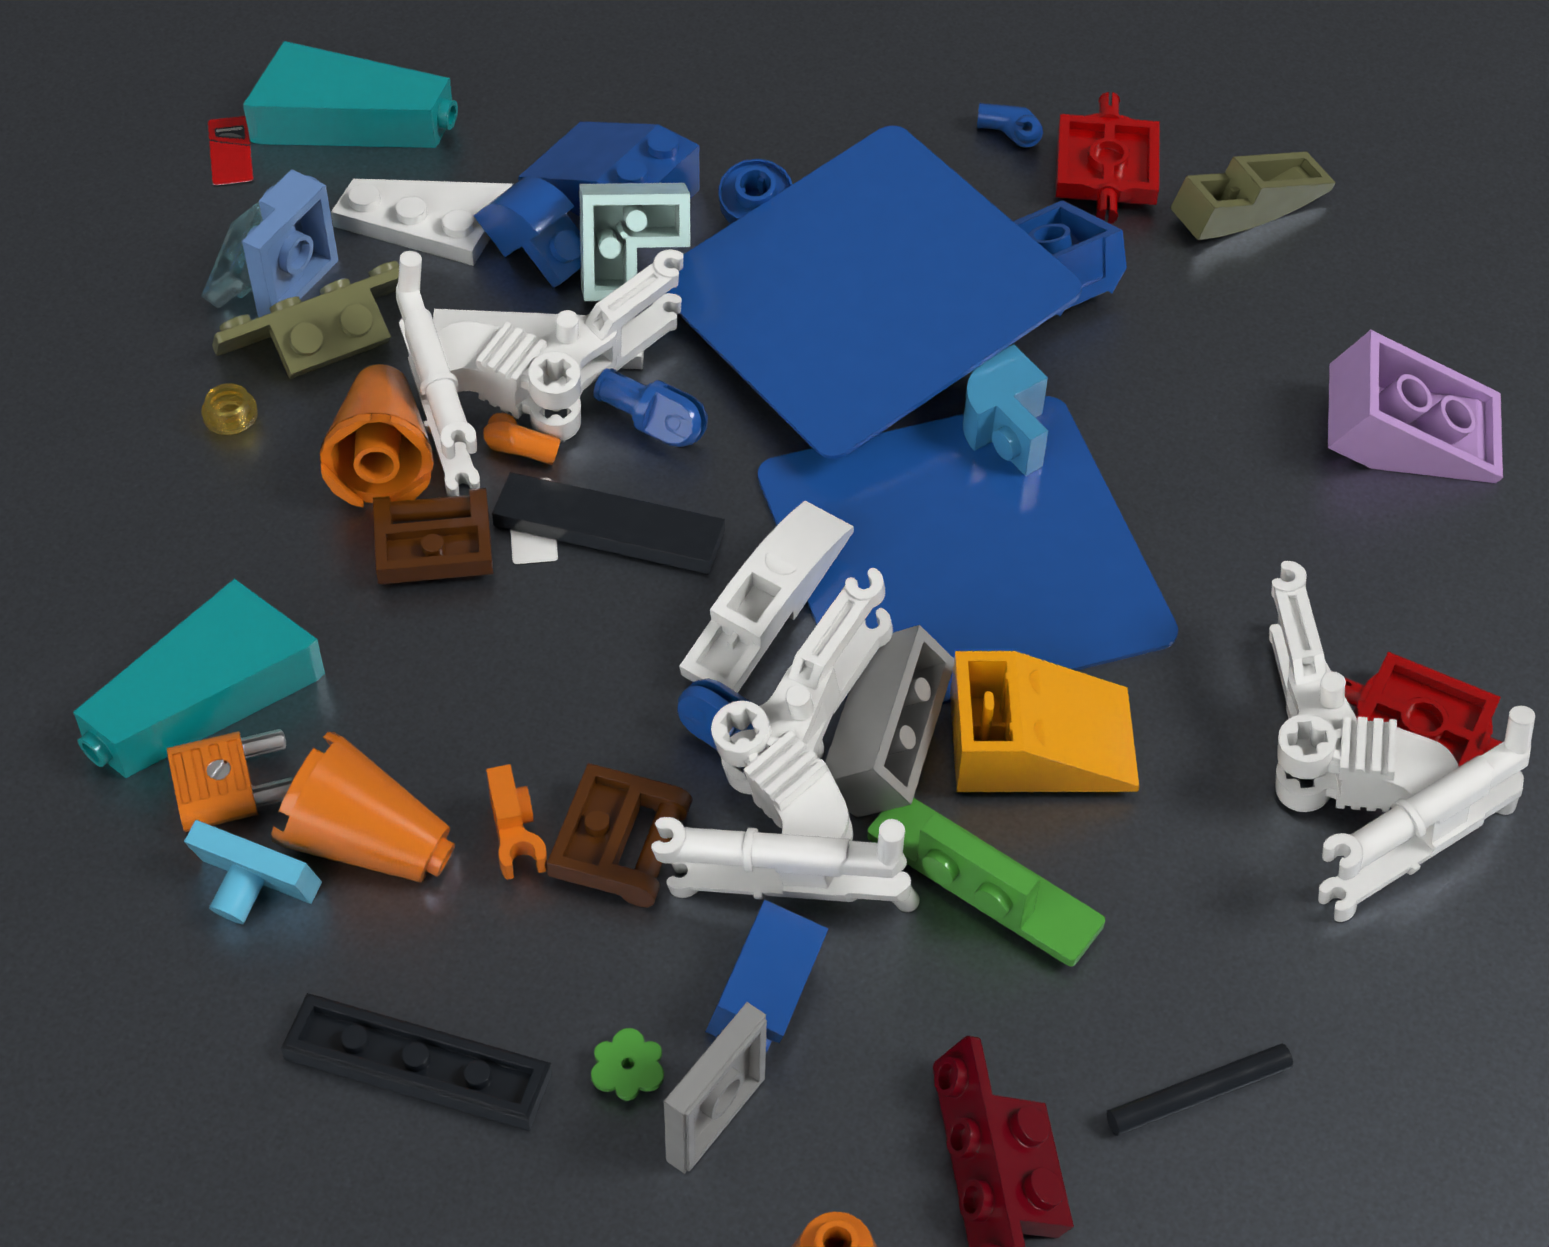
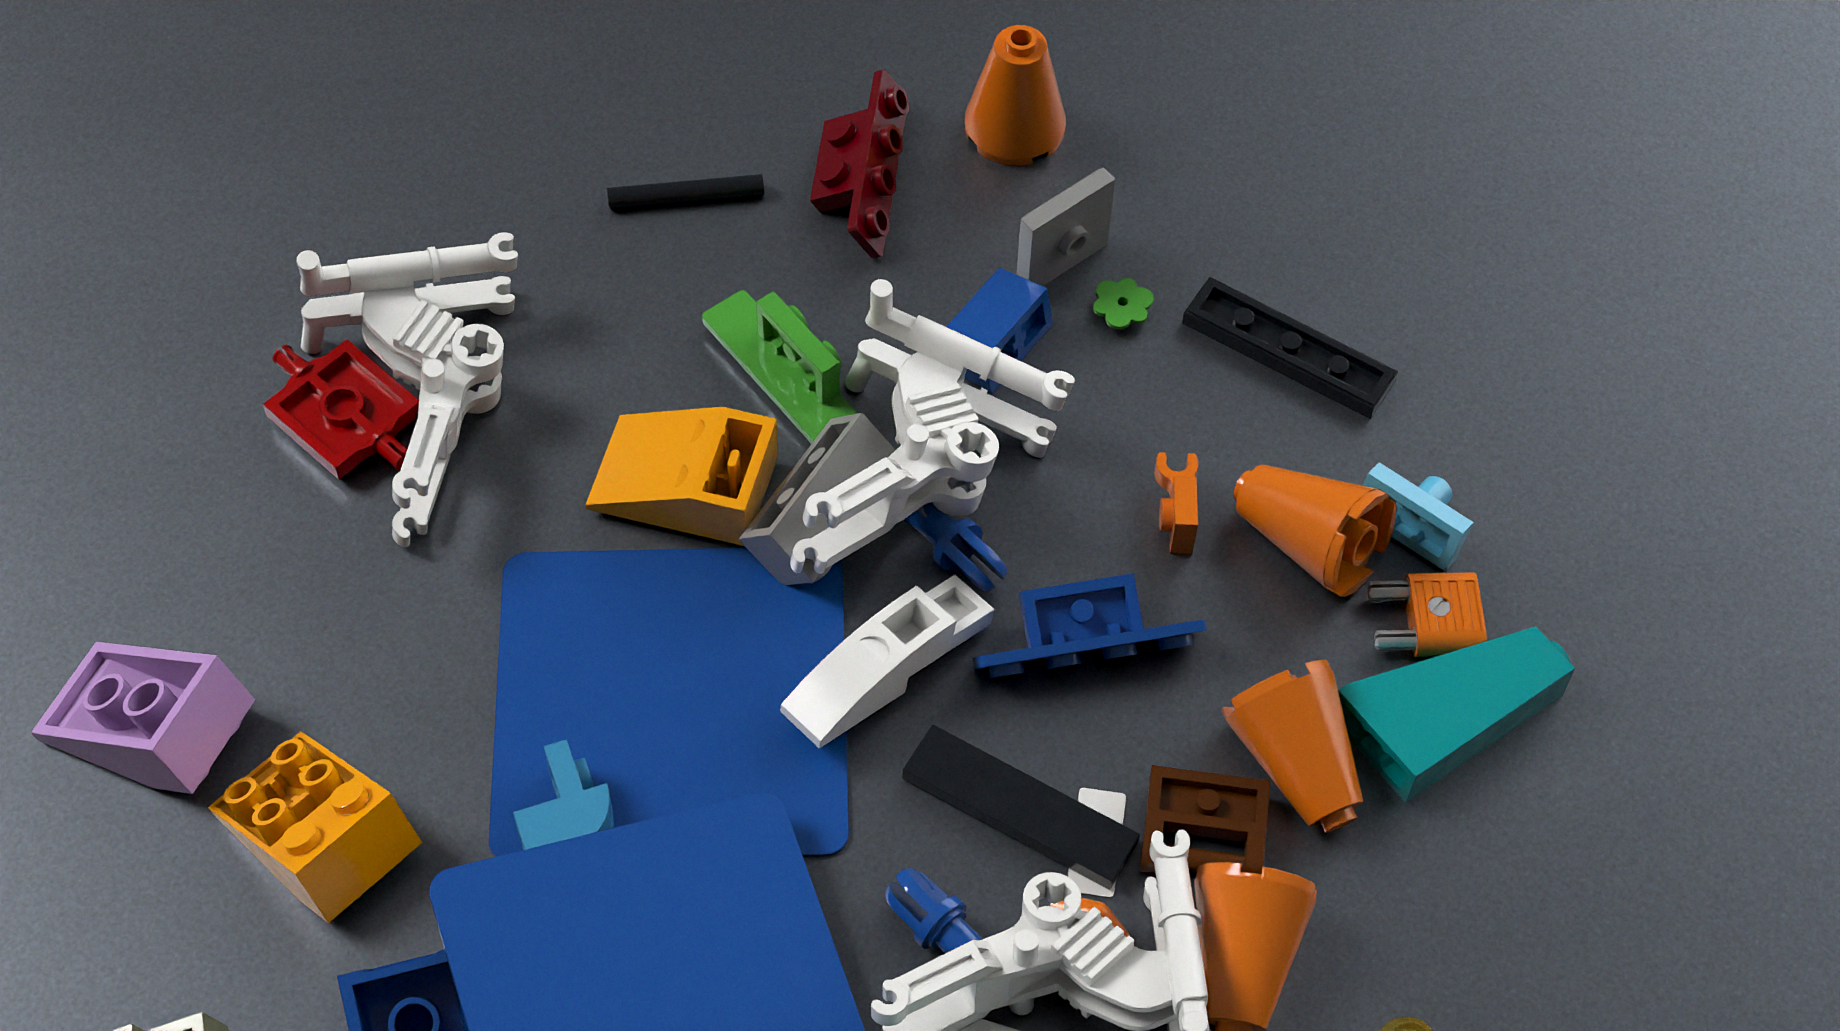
camera: 165 degrees left, 5 degrees up
reddish brown plate [547,763,693,907] -> none
none -> light orange slope [208,731,422,923]
none -> blue bracket [972,573,1207,678]
none -> orange cone [1221,659,1364,833]

